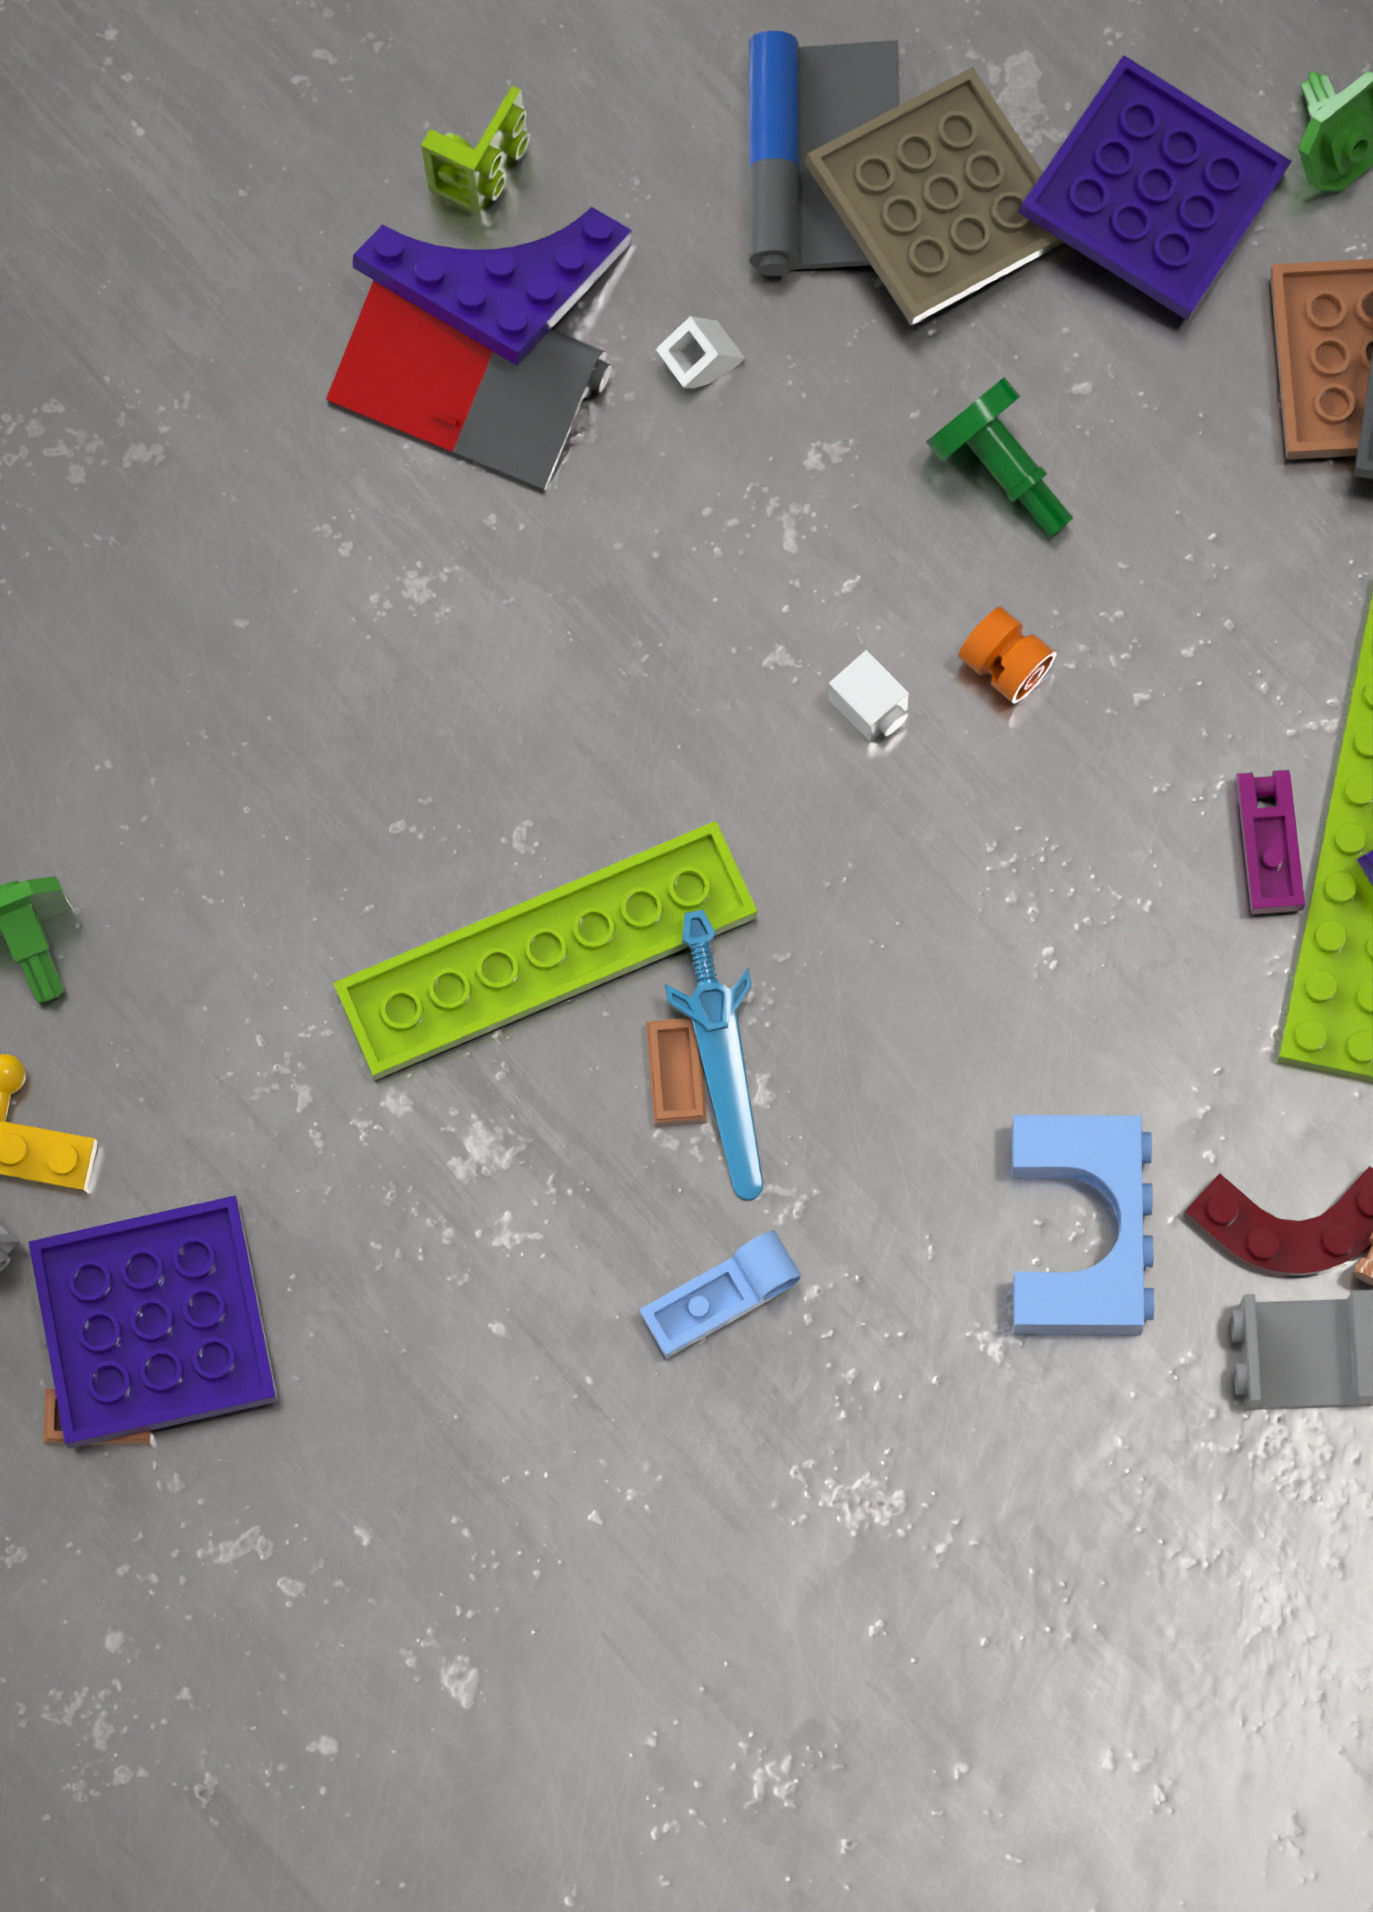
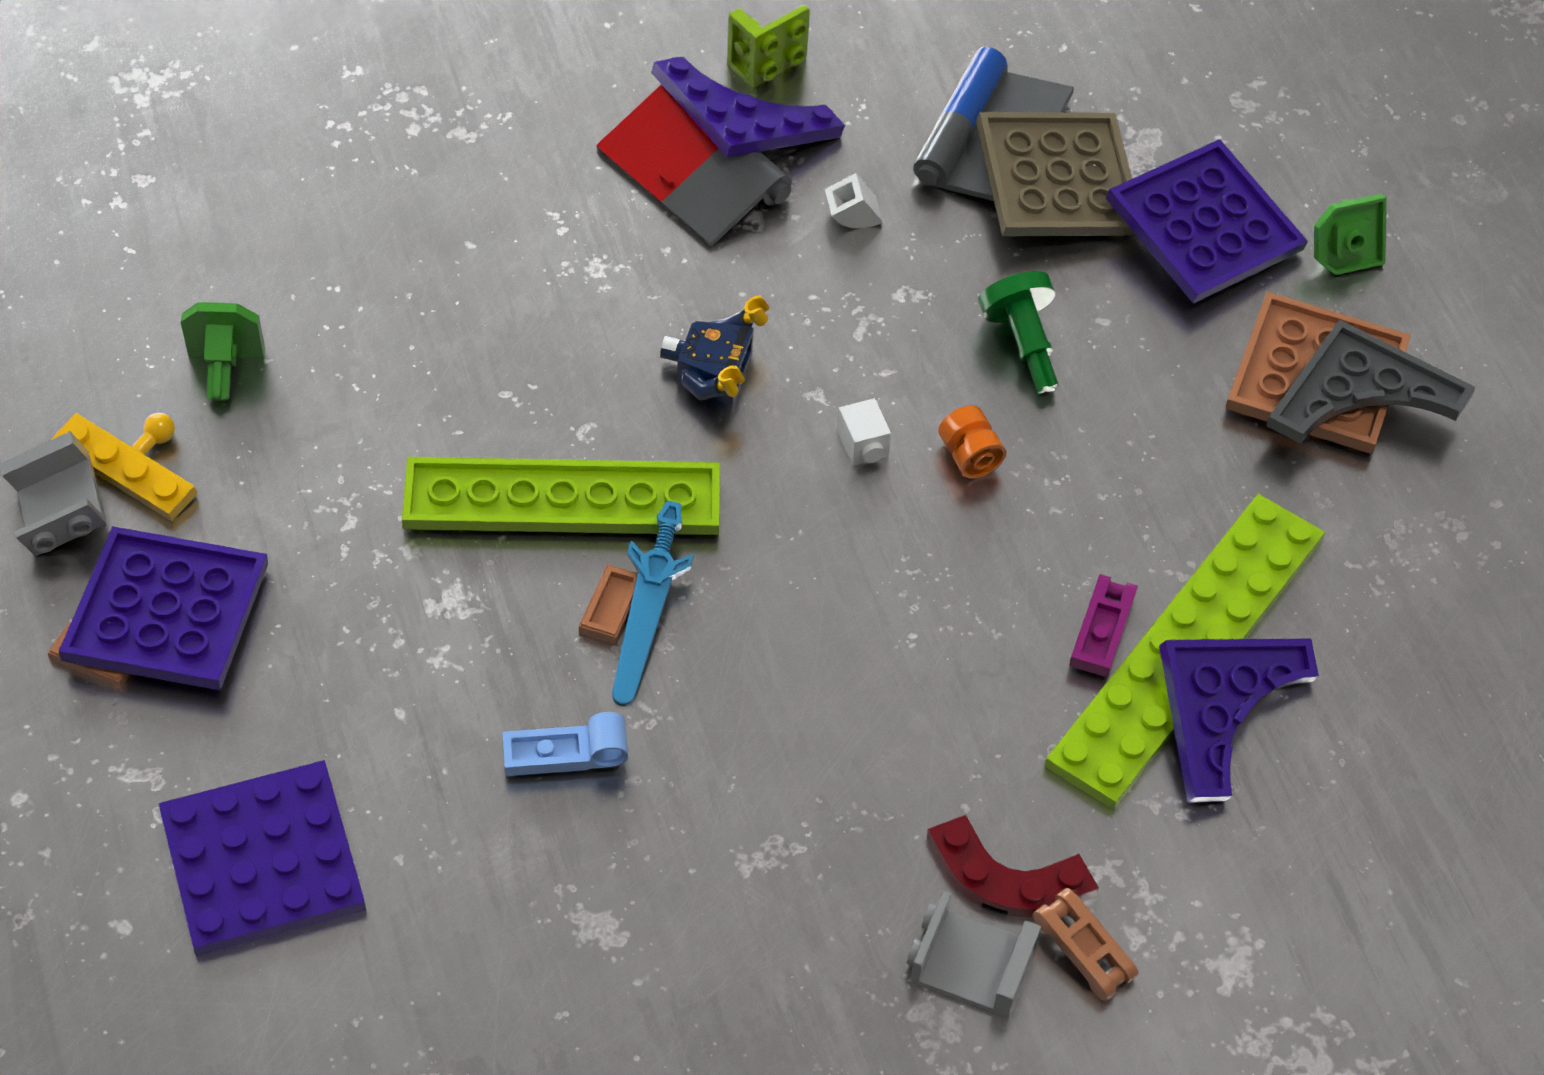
camera: 15 degrees right, 20 degrees down
light blue arch [1012,1115,1154,1335] -> none
none -> dark purple plate [158,760,366,956]
none -> dark blue torso [660,296,770,405]

